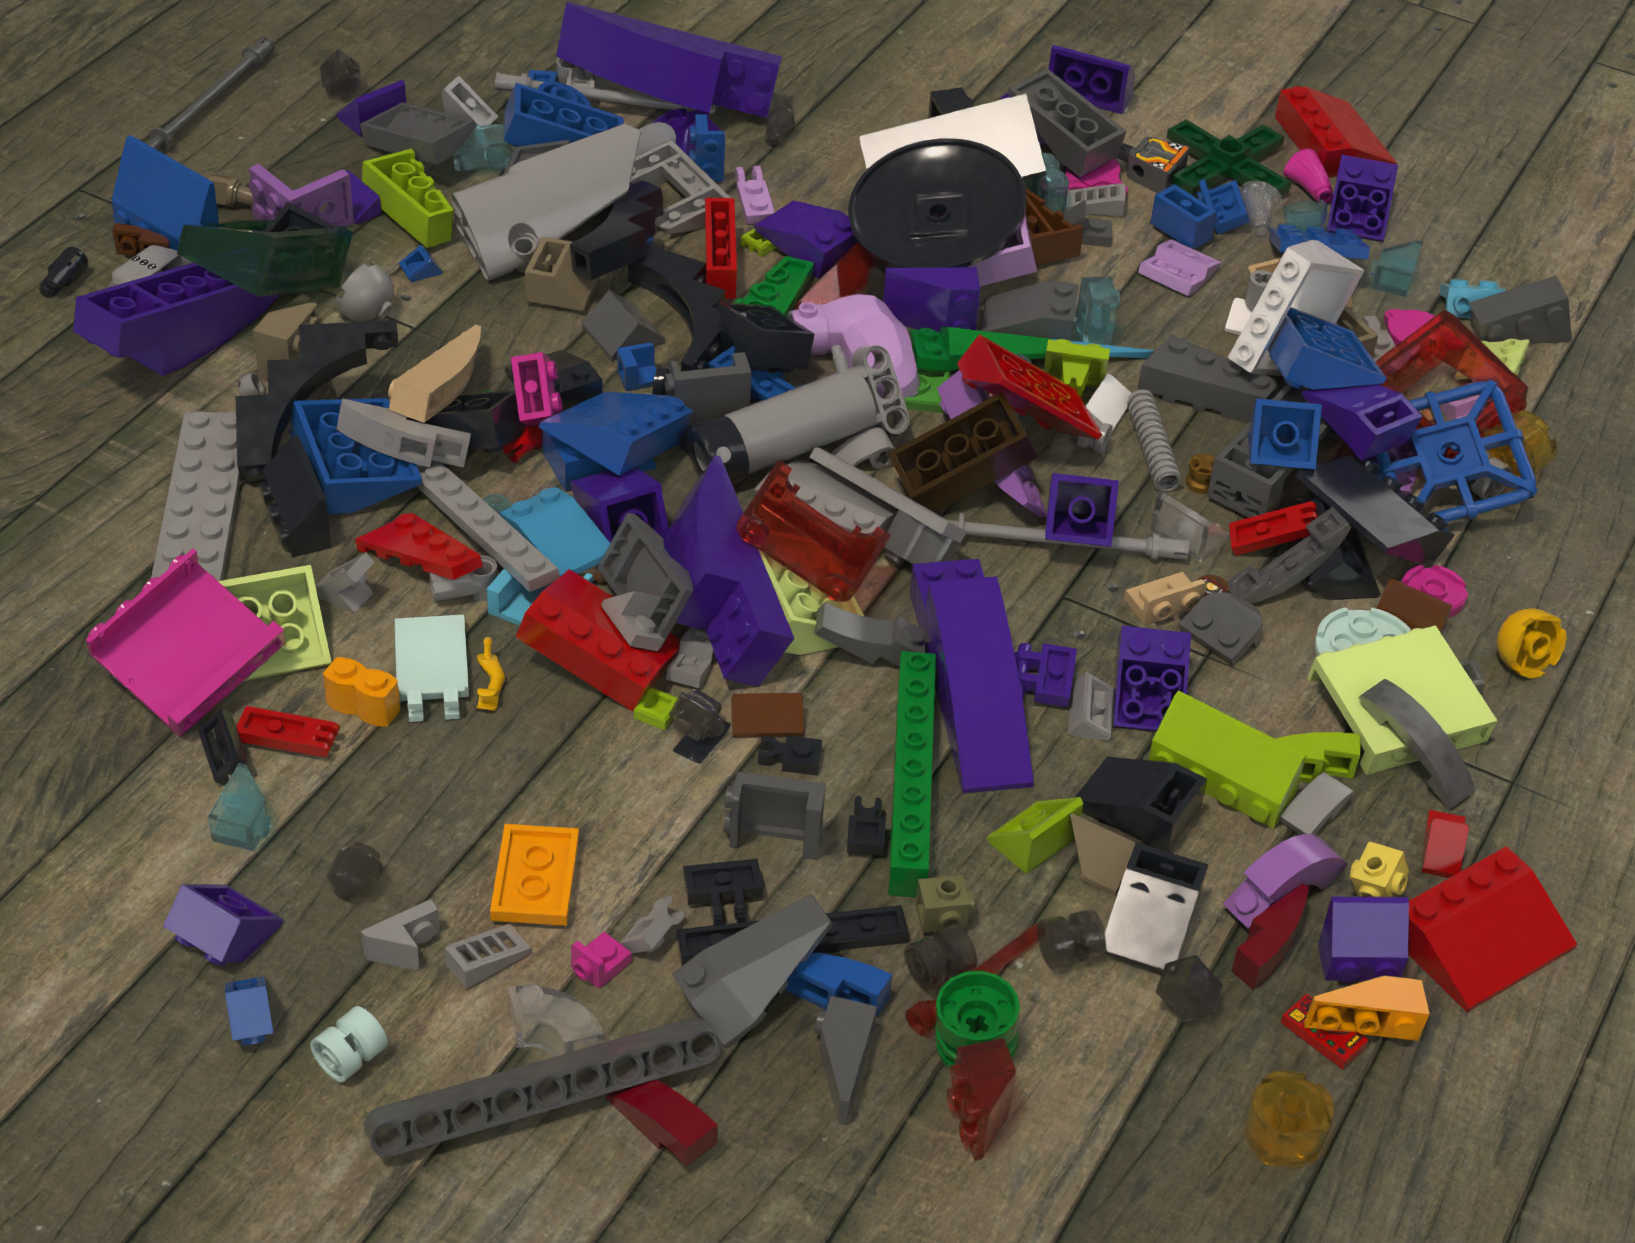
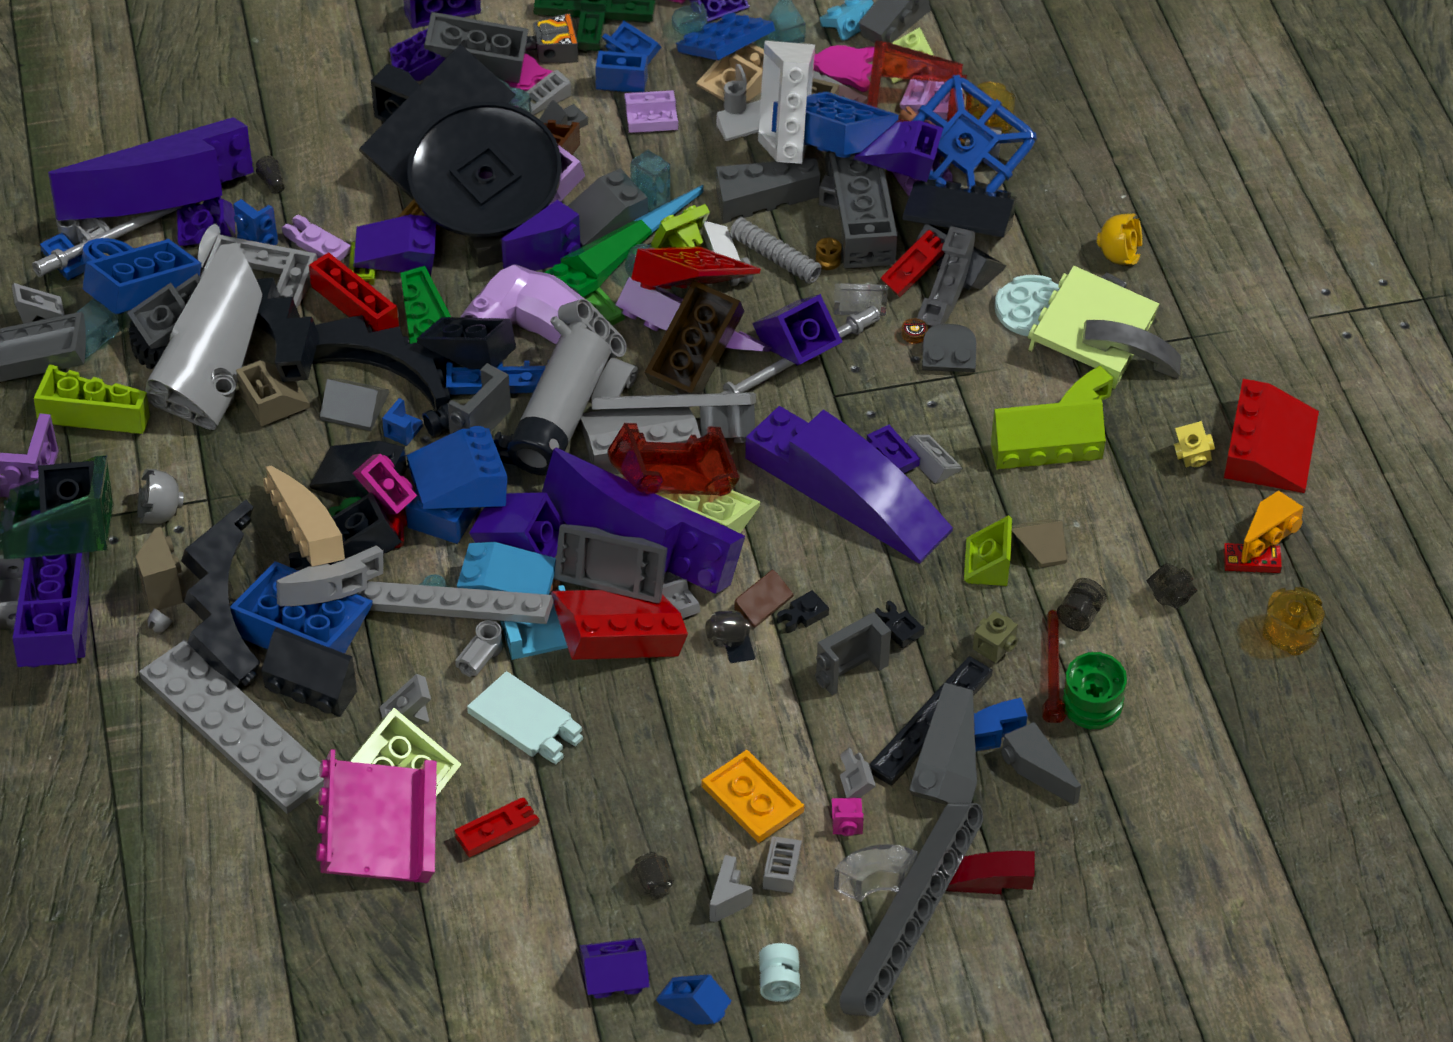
camera: 40 degrees left, 5 degrees up
black tile [198,708,248,786] -> none
clear light blue slope [208,763,271,851] -> none
light orange brick [323,657,401,727] -> none
dark purple slope [346,170,381,224] -> none
red wing [355,513,483,580] -> none
blue slope [399,244,443,282] -> none
yellow piece [476,637,505,711] -> none
light grey slope [601,591,664,651] -> none
lime tile [634,688,682,731] -> none
black hinge [683,858,763,925] -> none
clear red brick [794,242,874,309] -> none
dark grey slope [815,602,926,666] -> none
green brick [888,651,936,898] -> none
clear smoke wheel [905,923,977,991] -> none
clear red slope [947,1038,1016,1161] -> none
black slope [1074,757,1207,852] -> none
slope [1099,842,1208,976] -> none
dark purple slope [1113,626,1191,732] -> none
tan bracket [1124,572,1206,625] -> none
medium lavender arch [1223,834,1348,930] -> none
dark red slope [1231,883,1309,991] -> none
clear piece [1240,181,1282,237] -> none
blue slope [1248,398,1322,470] -> none
light grey slope [1280,772,1354,835] -> none
dark purple slope [1318,897,1409,982] -> none
reddish brown slope [1376,578,1452,634] -> none
dark pink tile [1401,565,1468,618] -> none
red slope [1421,809,1469,878] -> none

